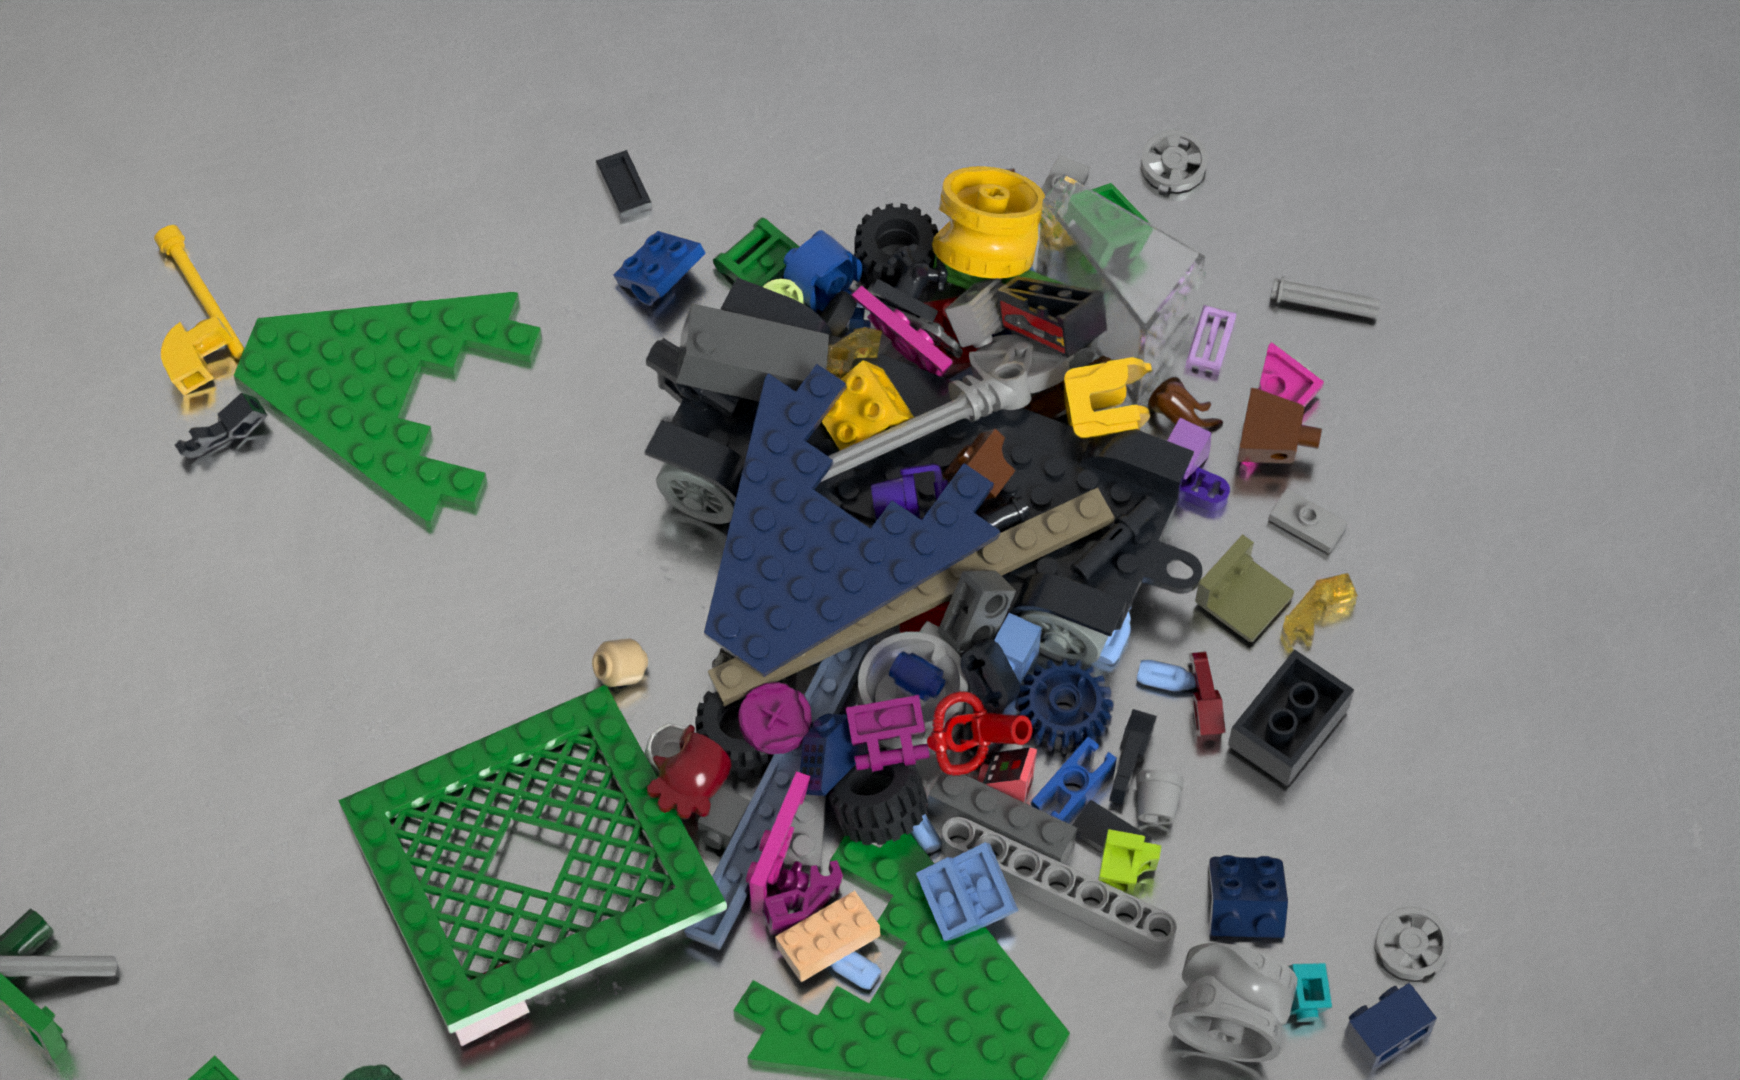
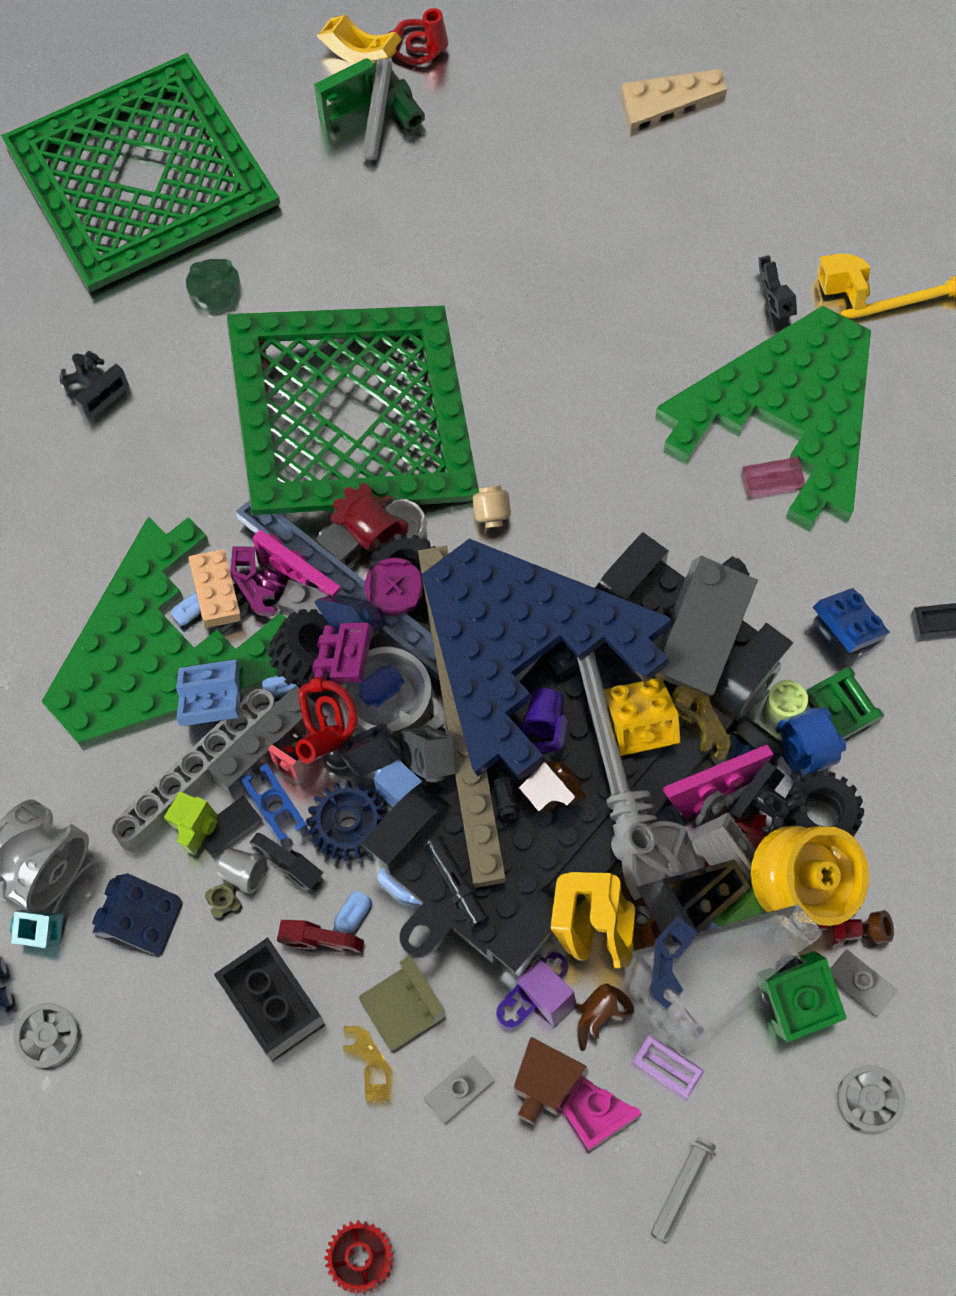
camera: 110 degrees right, 5 degrees up
none -> olive plate [205,882,241,918]
none -> red brick [324,1220,396,1295]
none -> dark blue piece [649,916,698,1012]
none -> clear pink tile [742,457,805,496]

